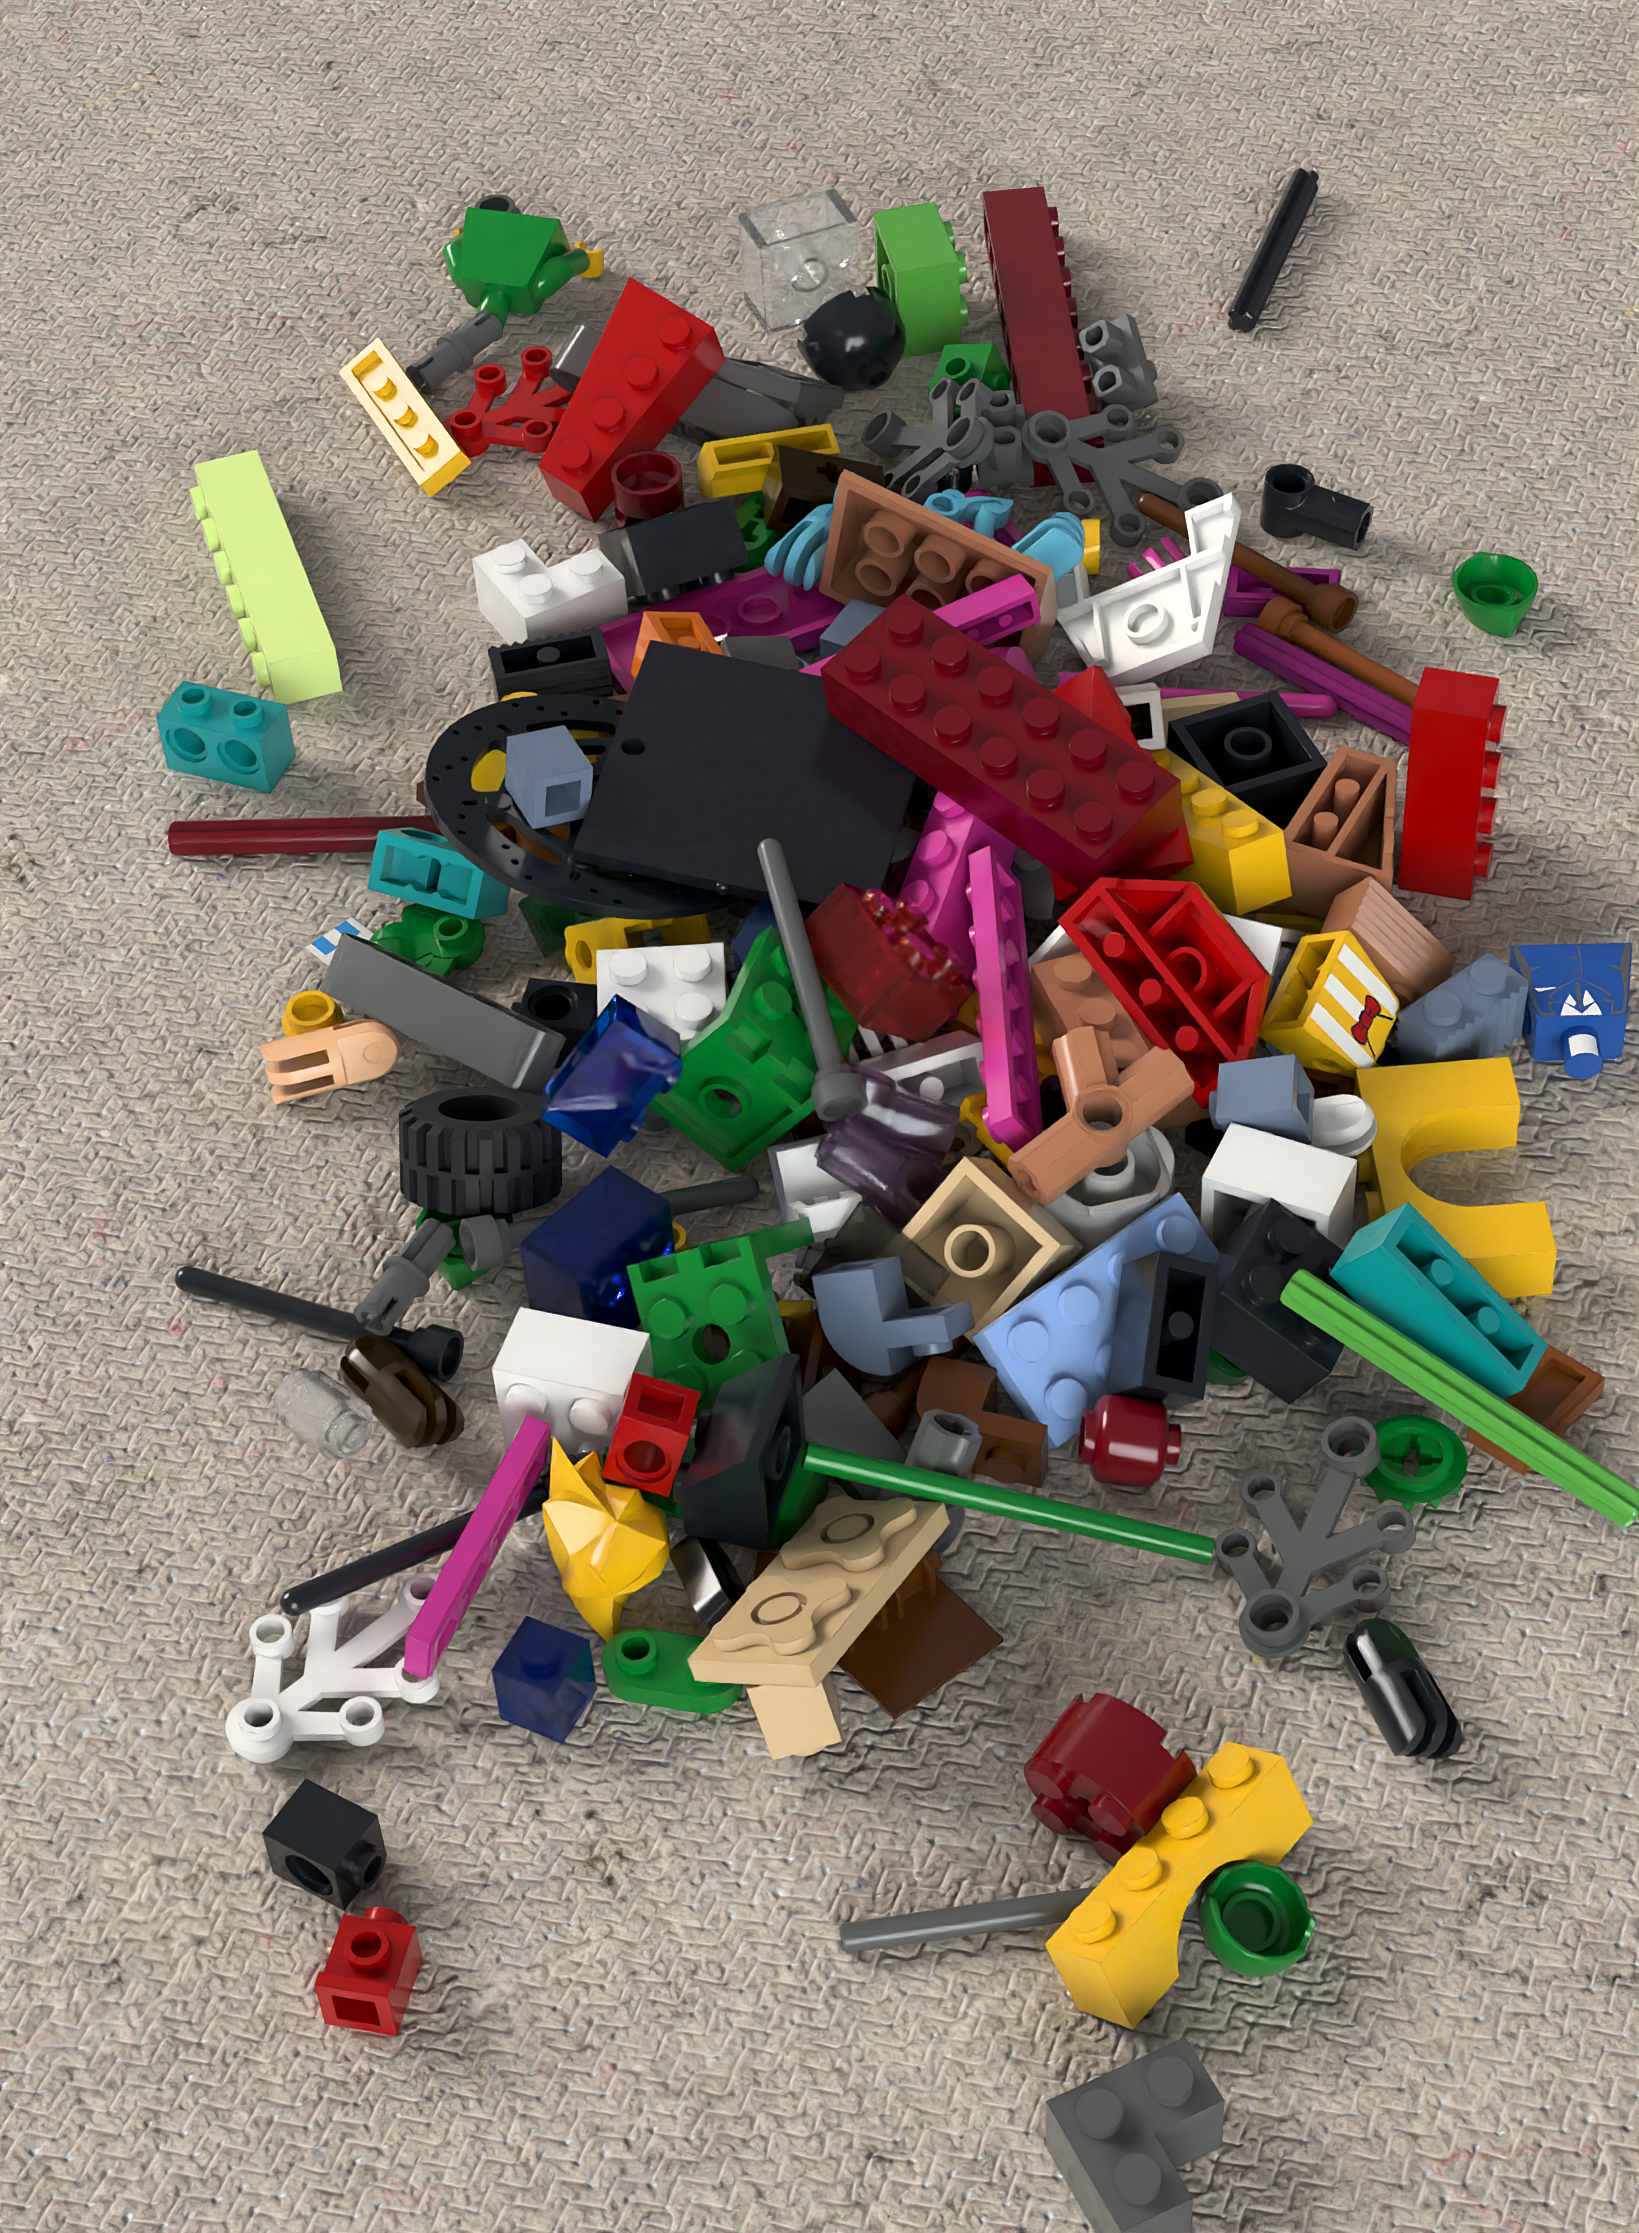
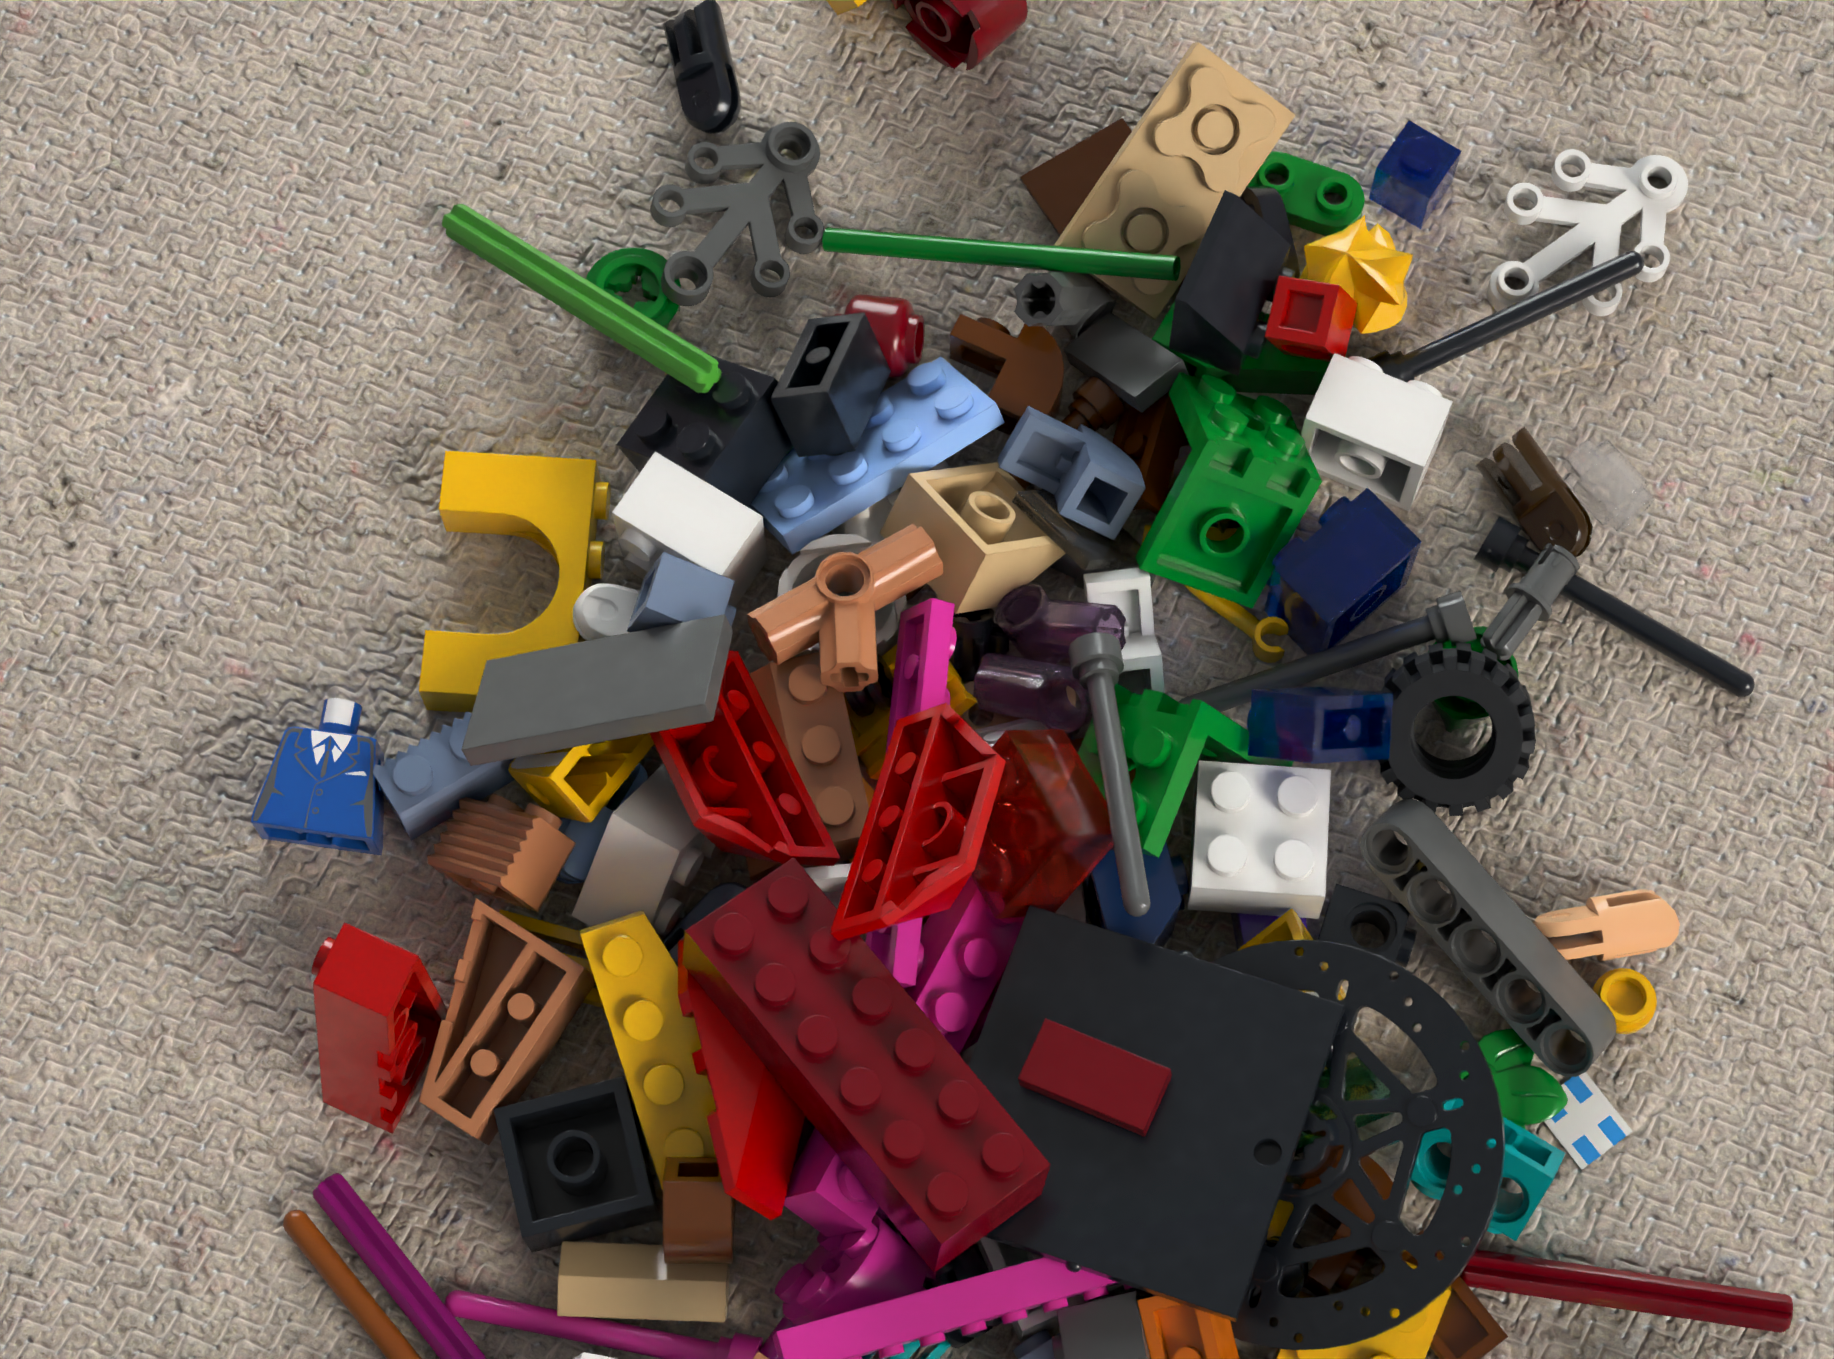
camera: 175 degrees left, 25 degrees up
black brick [262,1779,387,1911] -> none
dark pink tile [403,1415,551,1680] -> none
sand blue brick [505,725,593,829] -> none
teal brick [1329,1202,1549,1399] -> none
dark orange tile [1467,1344,1605,1476] -> none
none -> dark grey tile [461,614,733,766]
none -> red wedge [830,703,1006,941]
none -> dark red tile [1018,1018,1172,1137]

